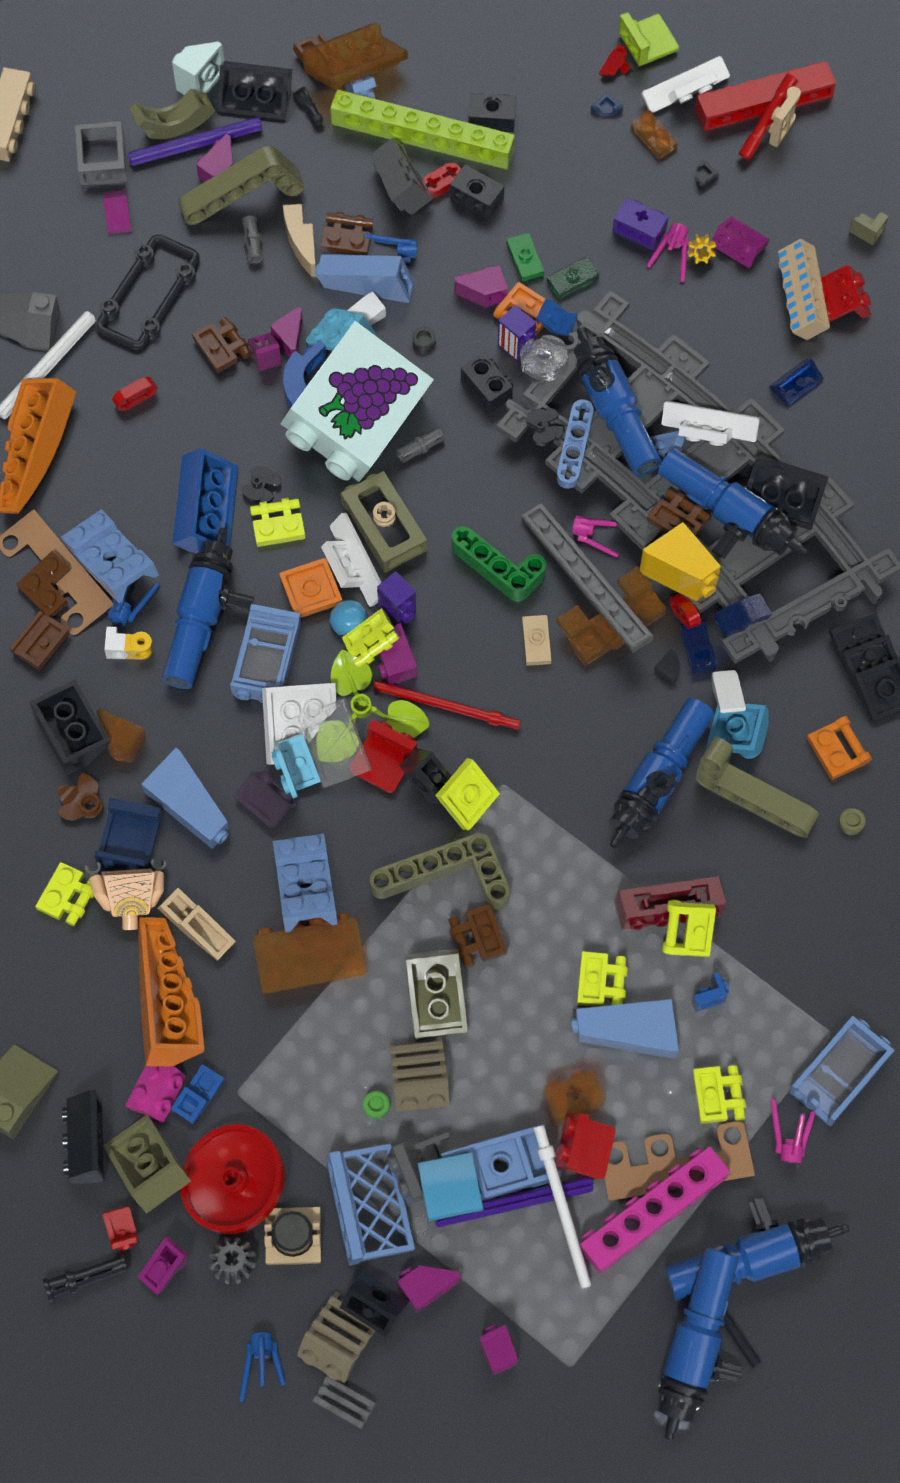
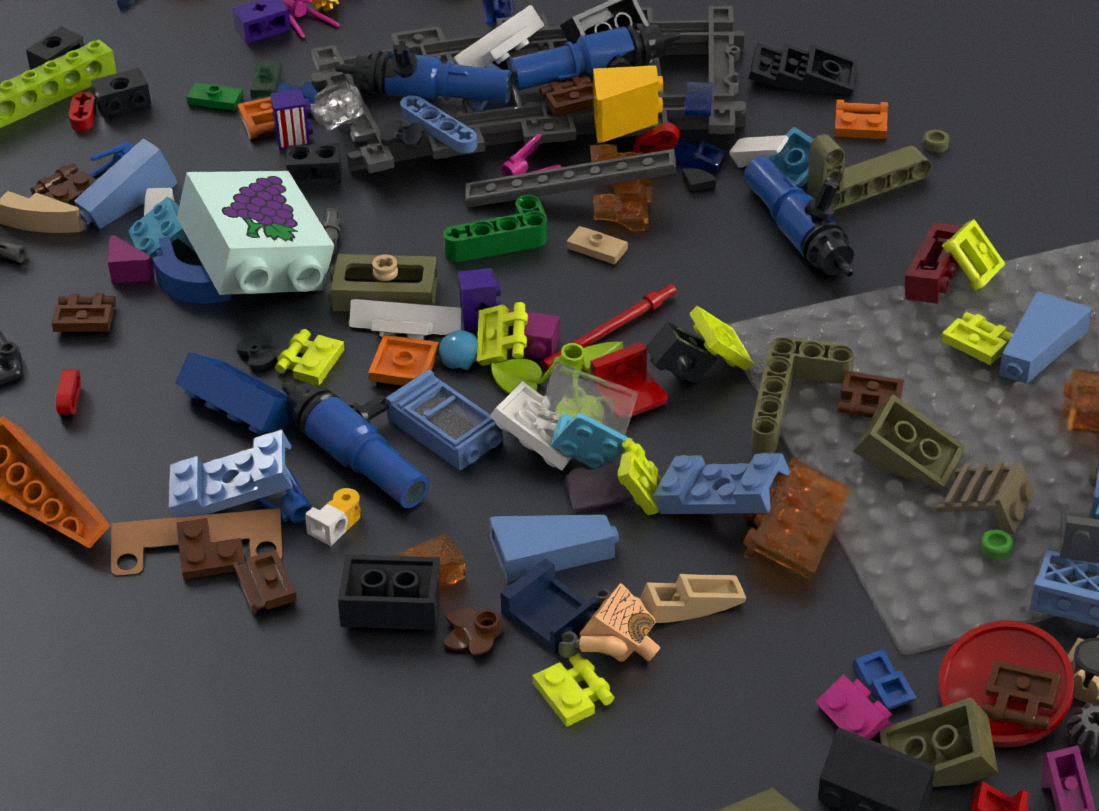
camera: 55 degrees left, 25 degrees down
orange wedge [139,917,205,1067] -> none
magenta slope [247,333,281,371] -> none
dark grey wedge [371,138,433,215] -> none
magenta slope [454,265,508,307] -> none
blue bracket [692,972,730,1012] -> none
none -> neon yellow plate [617,438,662,515]
none -> reddish brown plate [981,660,1061,731]

